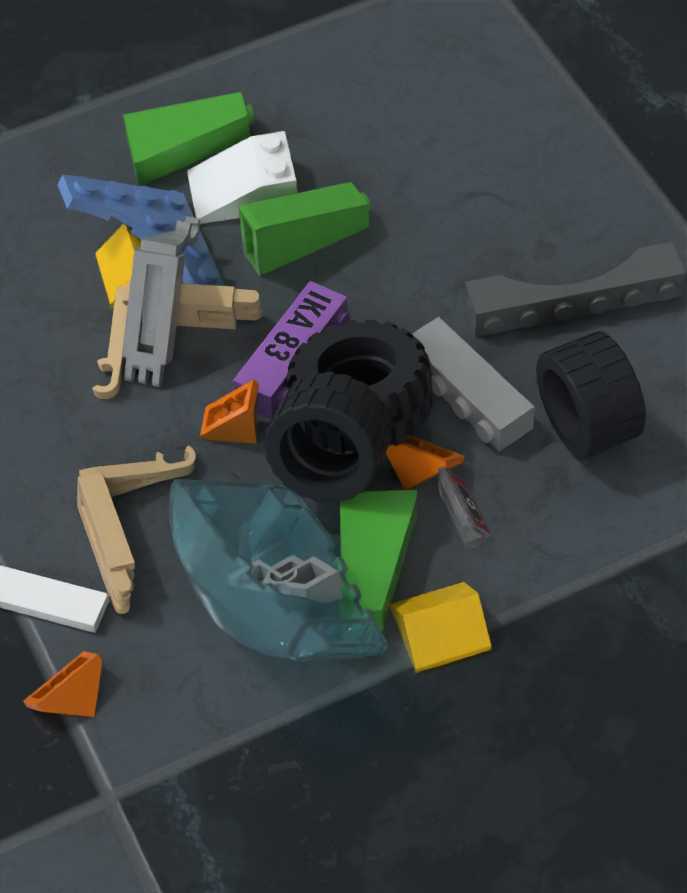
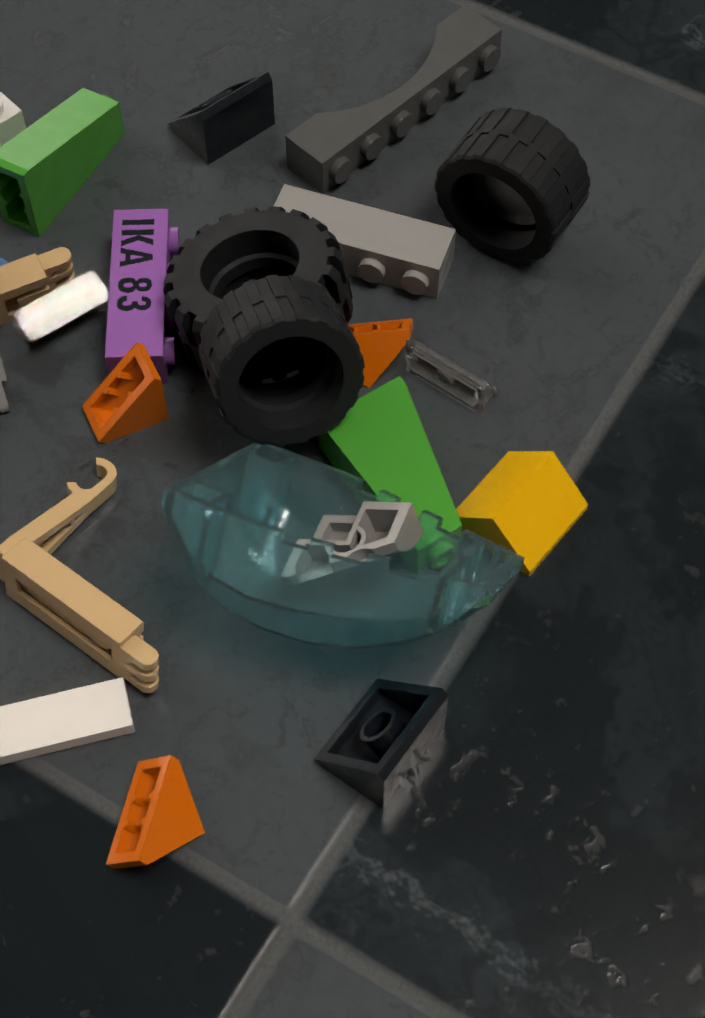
camera: 35 degrees left, 5 degrees up
none -> clear slope [12,270,109,342]
none -> black slope [168,72,275,165]
none -> black slope [315,679,448,809]

